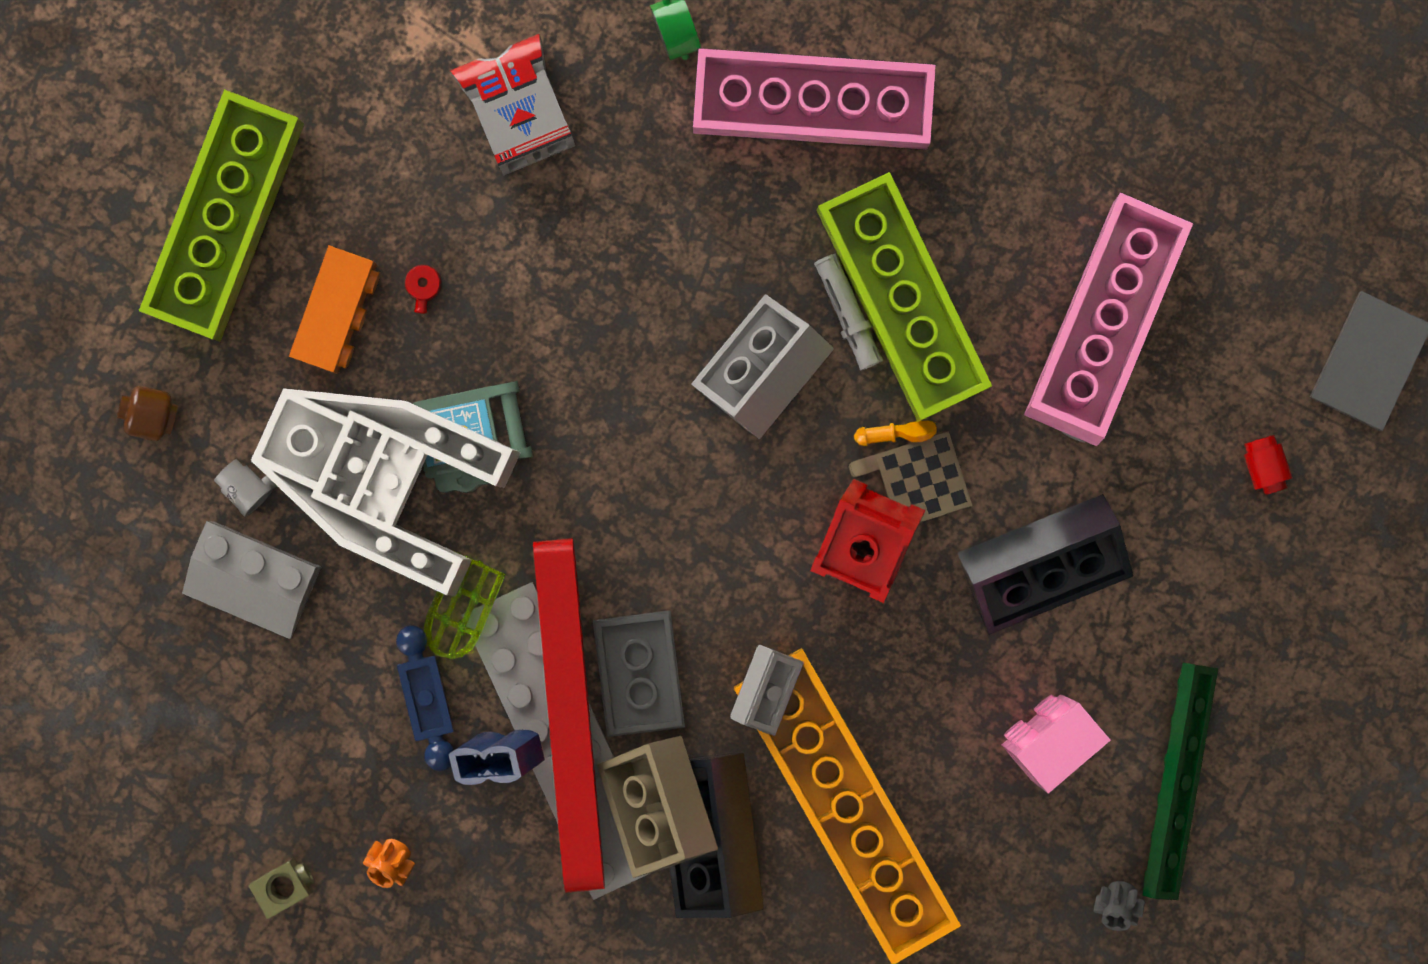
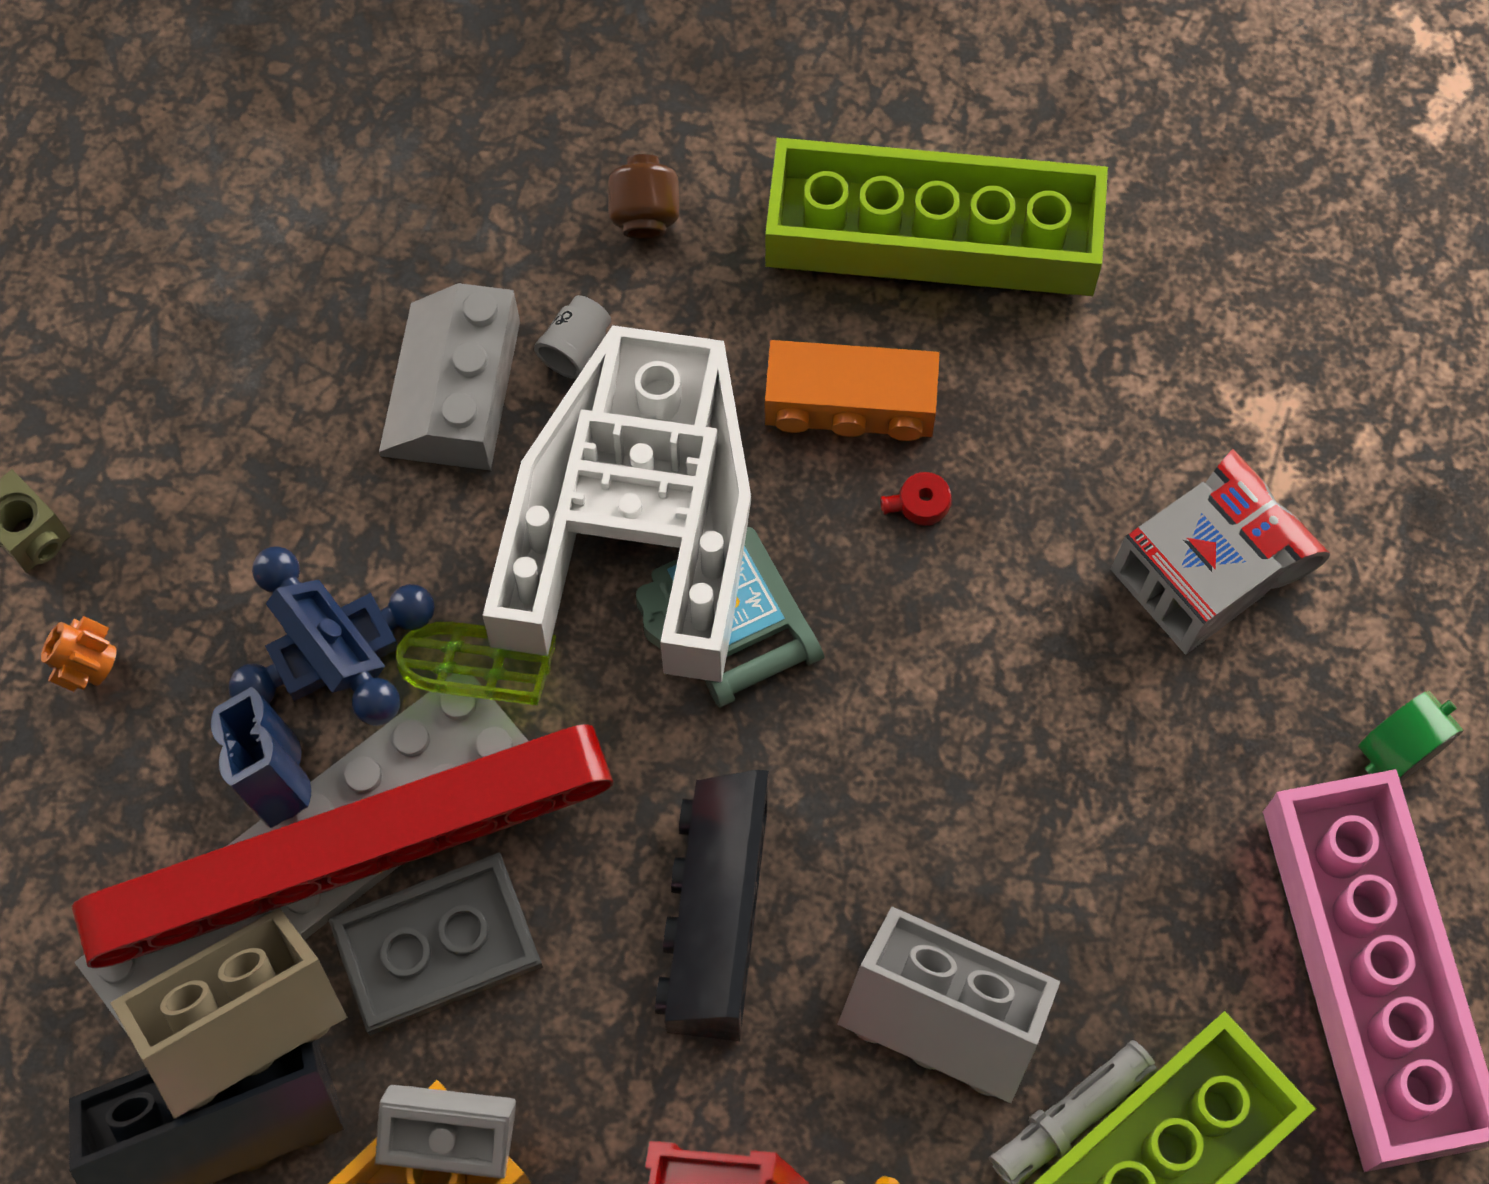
camera: 75 degrees right, 20 degrees down
none -> dark blue plate [252,546,400,726]
none -> black slope [655,770,769,1041]

